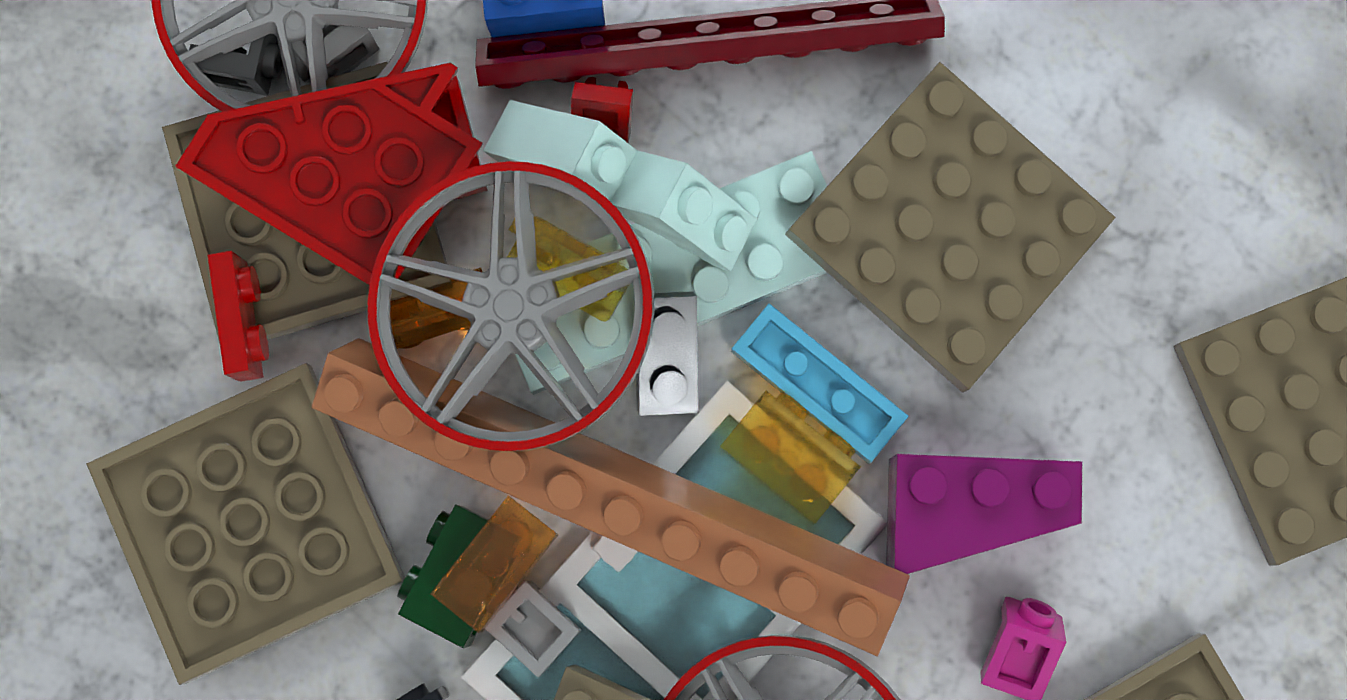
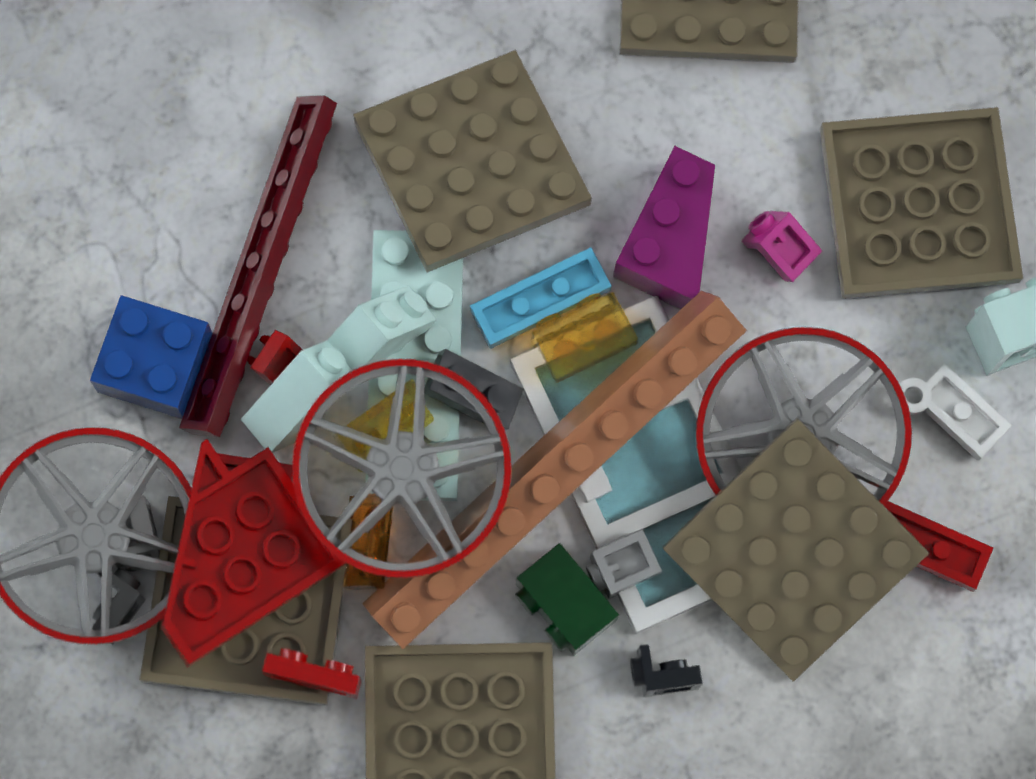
camera: 75 degrees left, 5 degrees down
clear orange plate [431,495,559,633] -> none

